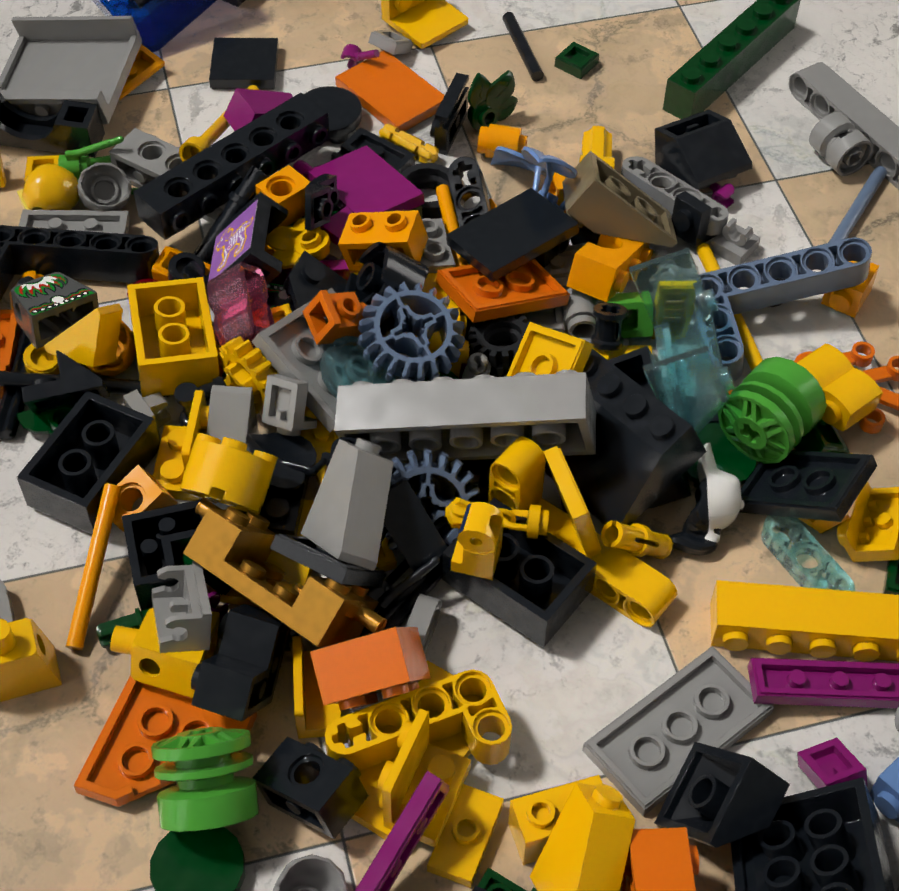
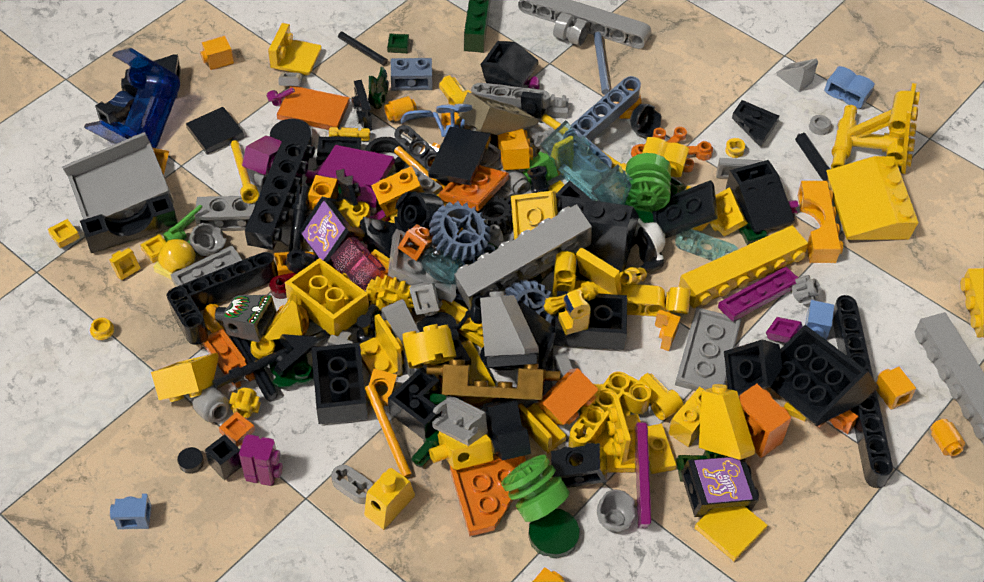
camera: 35 degrees left, 0 degrees up
none -> sand blue brick [391,58,432,91]
none -> black hair [630,103,662,137]
none -> yellow piece [639,373,683,420]
none -> light orange bracket [655,310,681,351]
none -> yellow piece [665,287,691,315]

